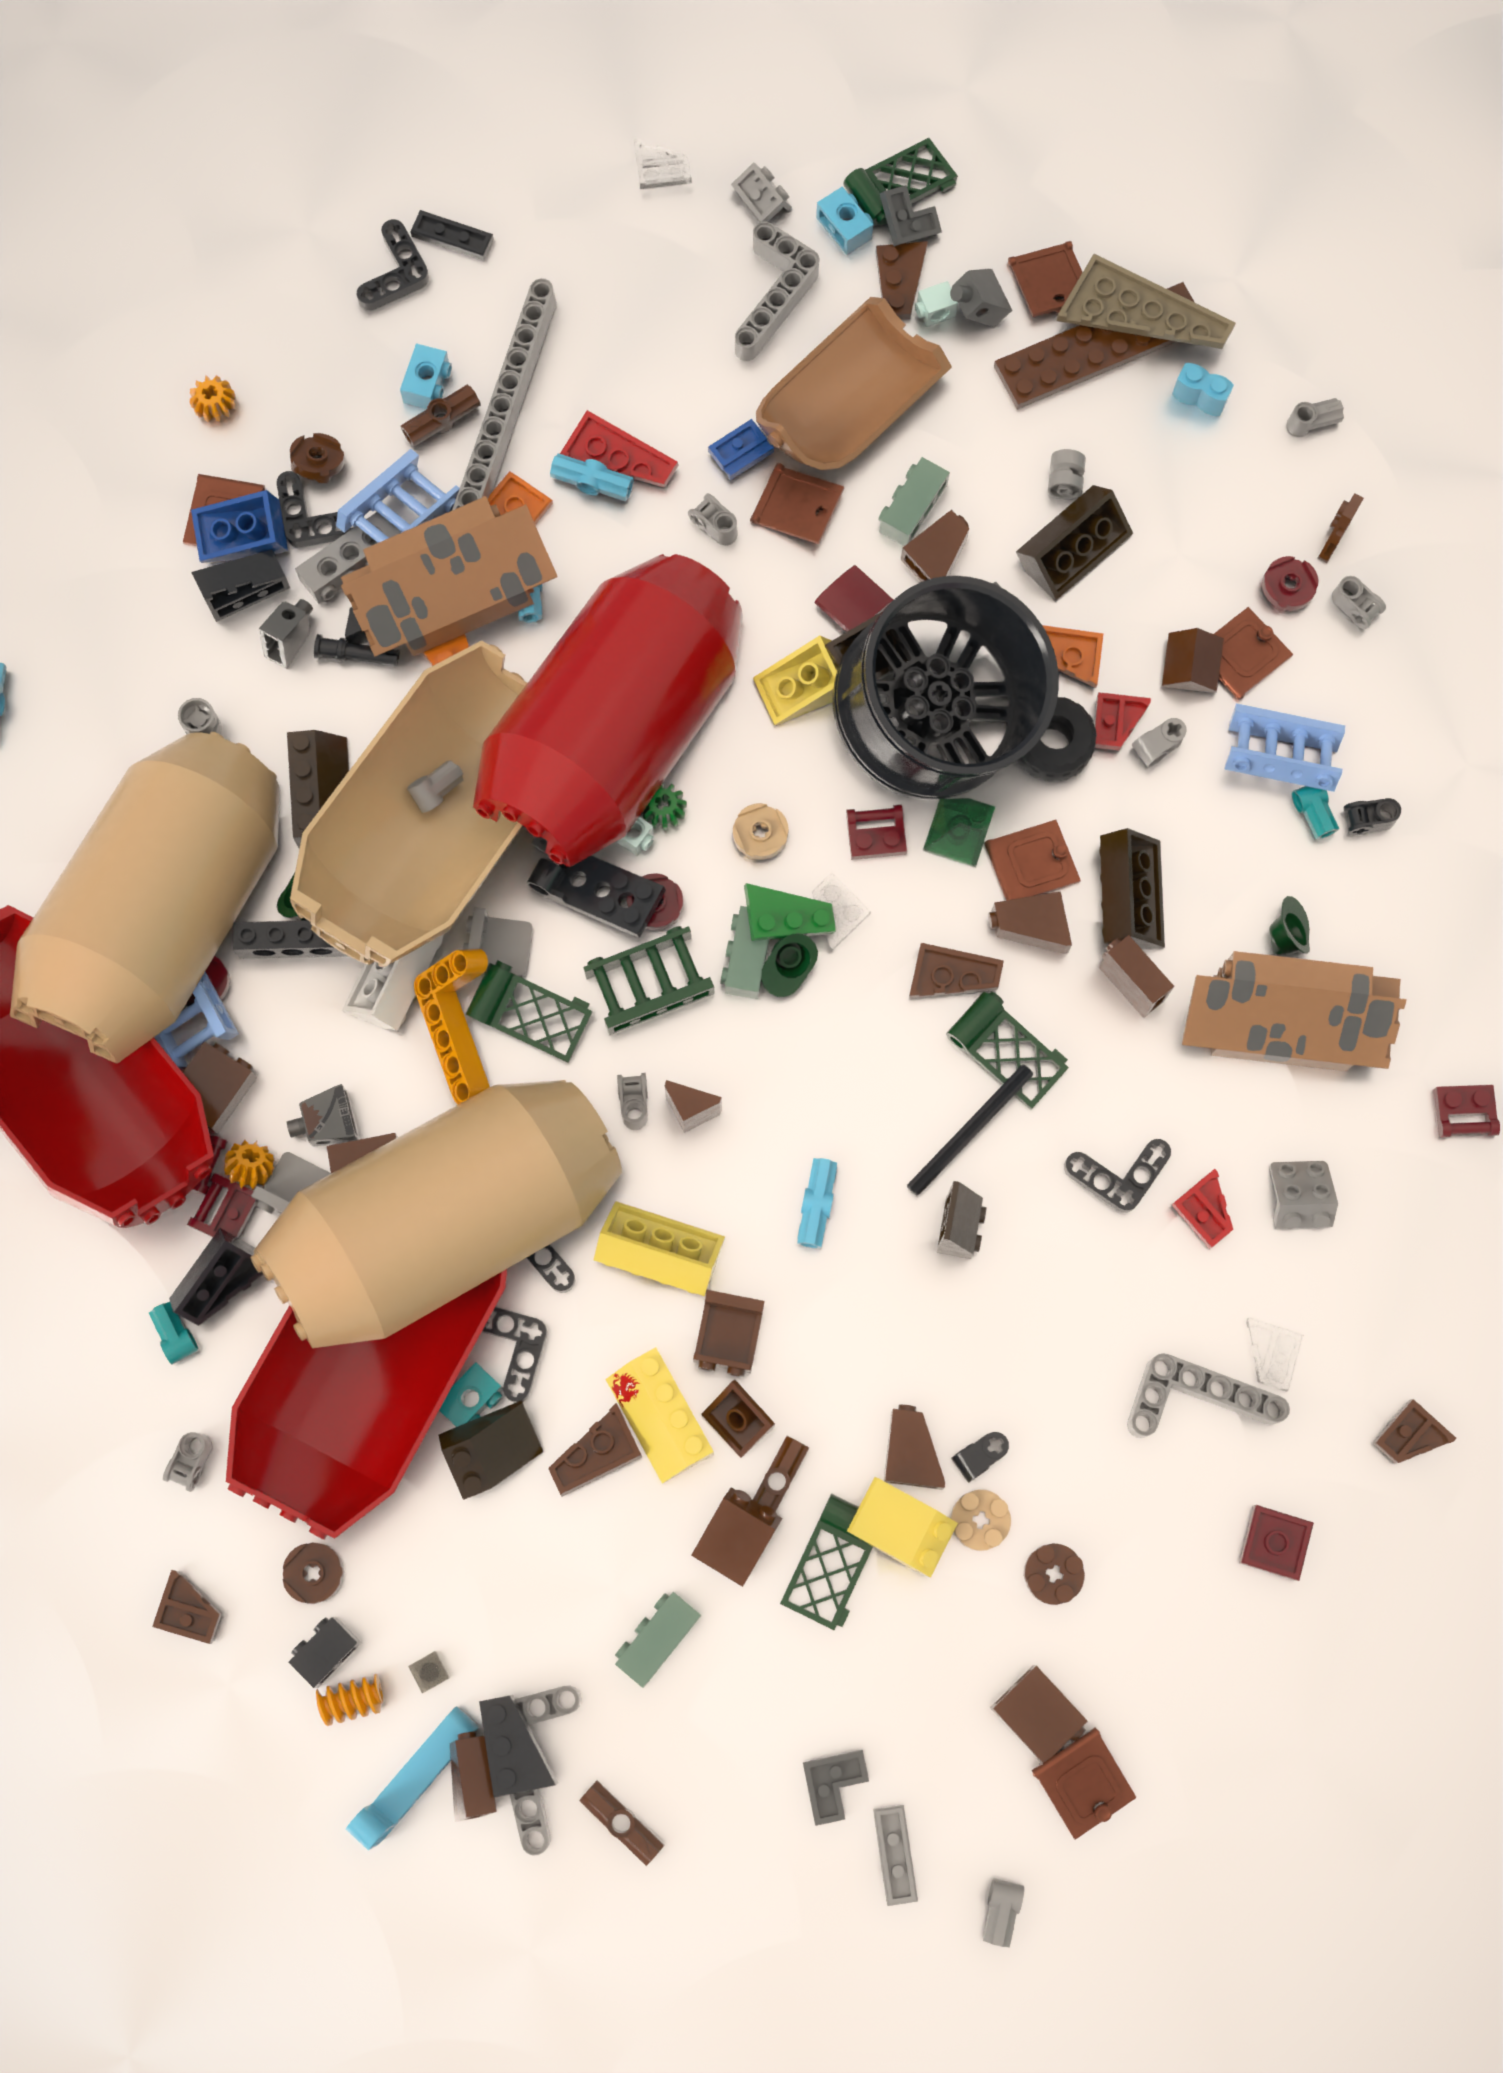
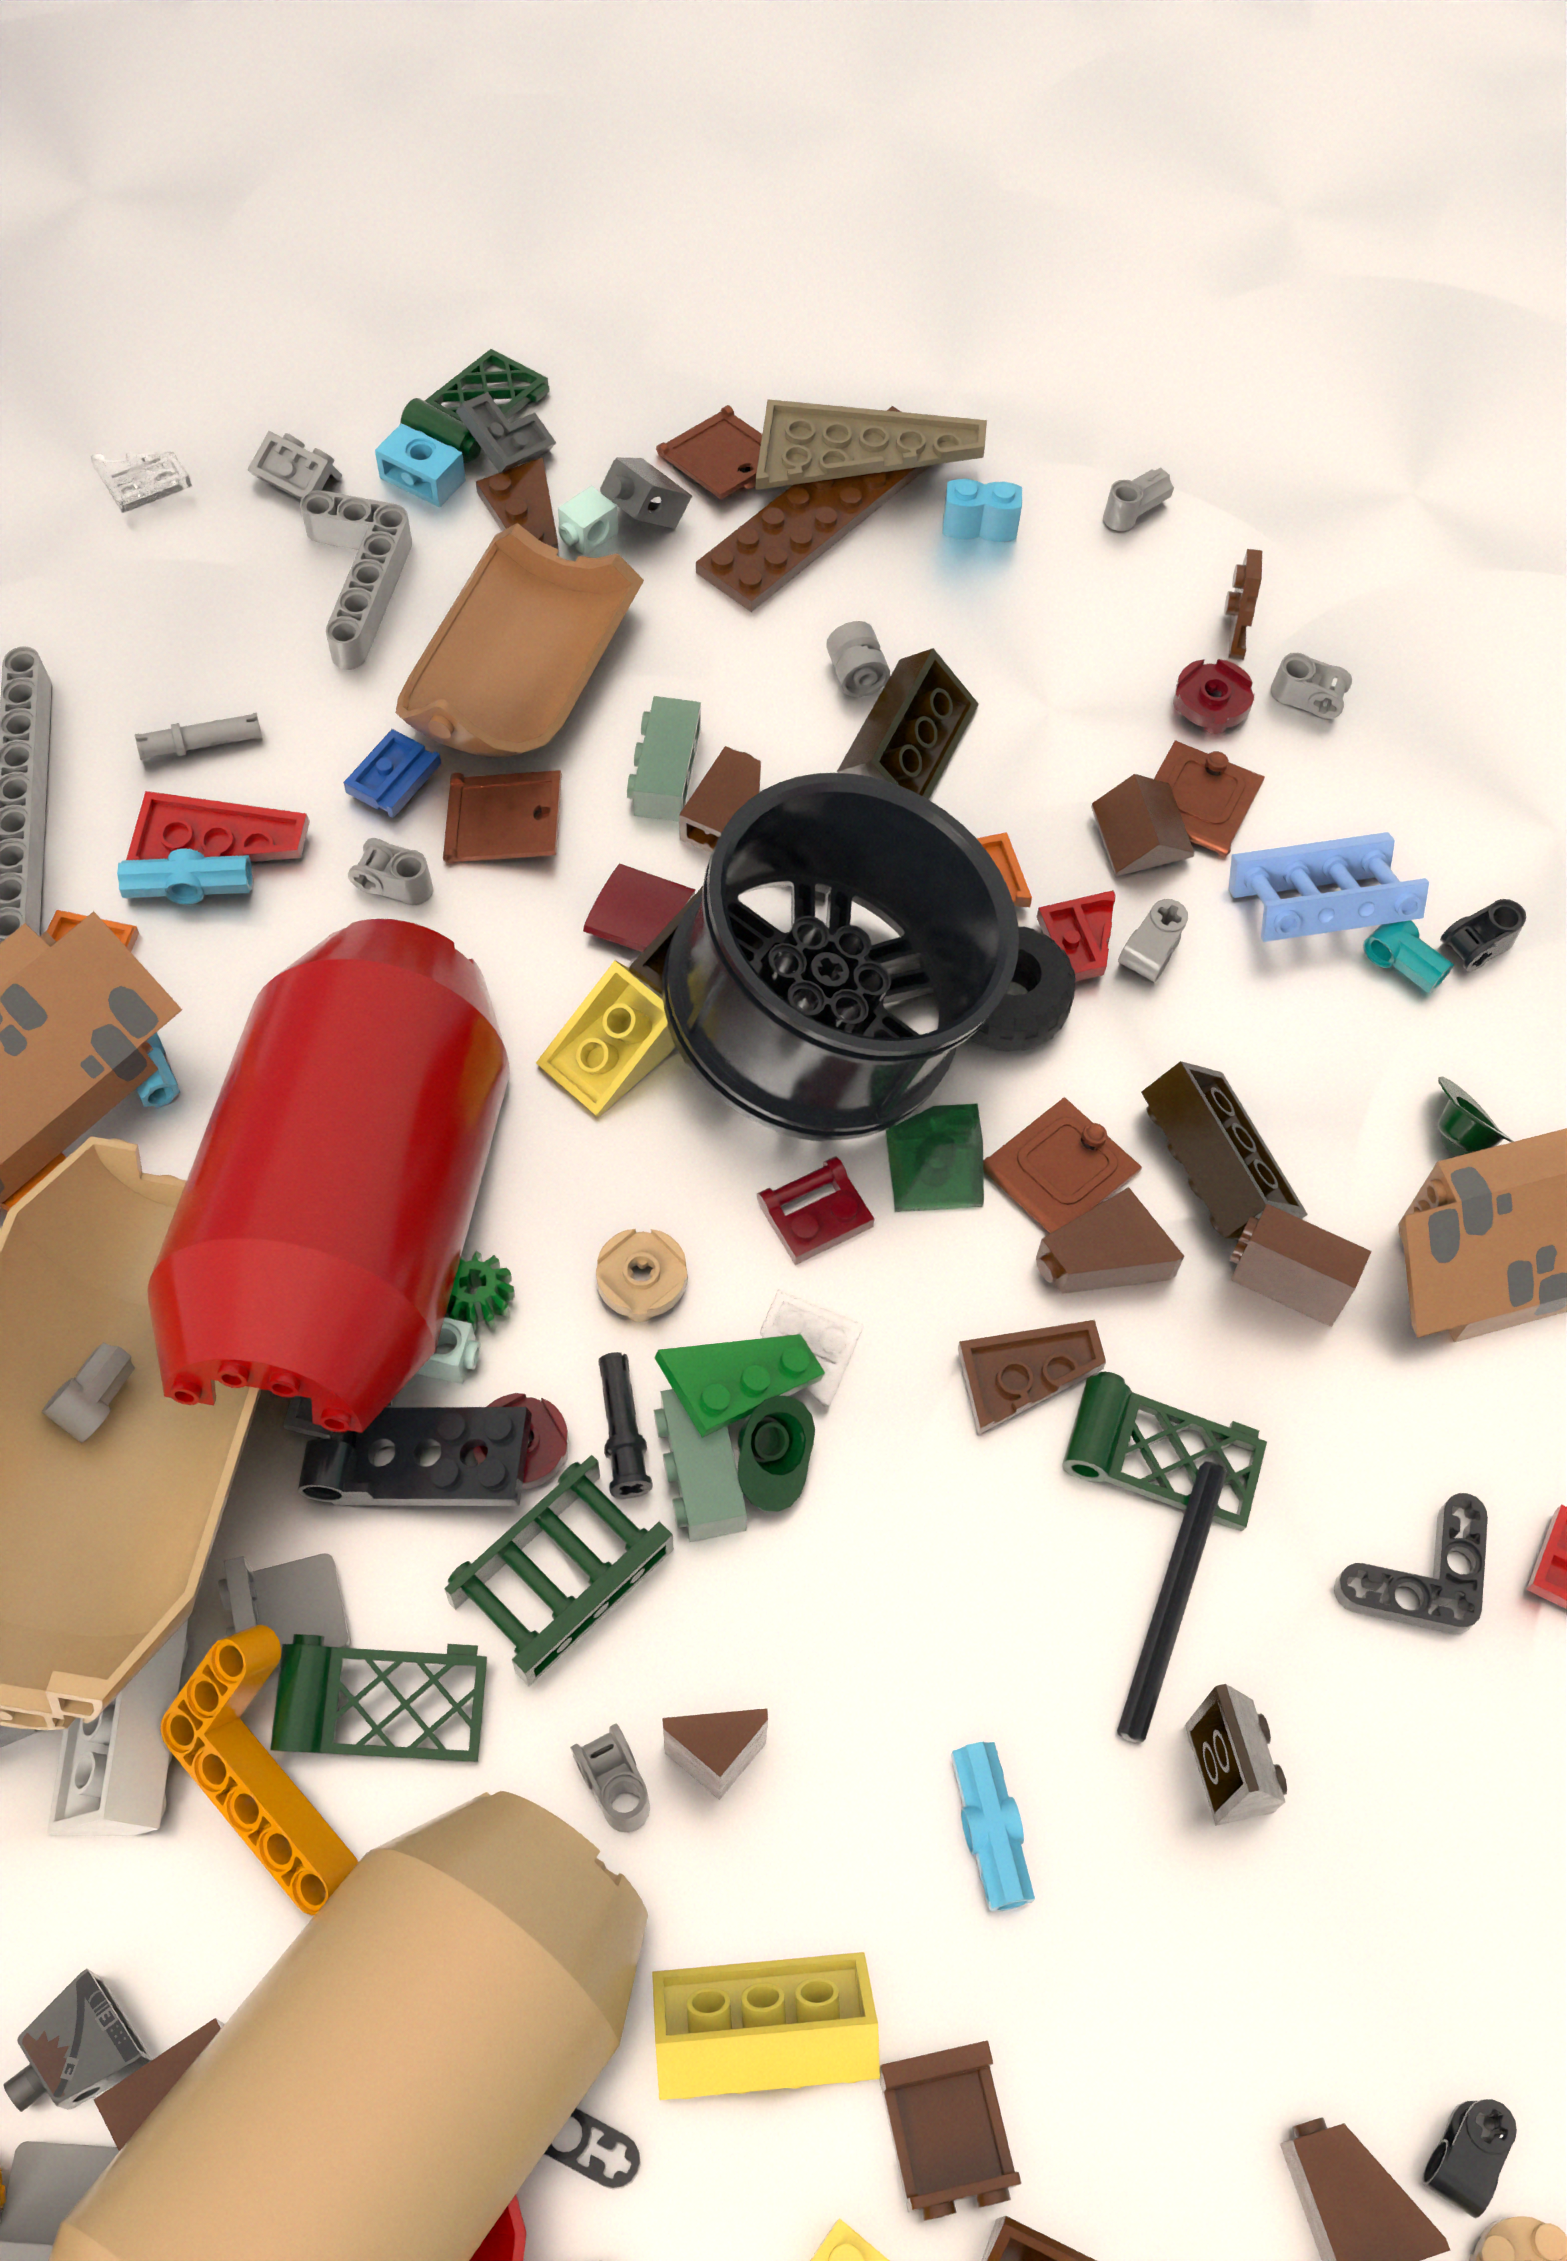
camera: 25 degrees left, 15 degrees down
none -> light grey pin [135,712,262,760]
none -> black pin [598,1352,653,1498]

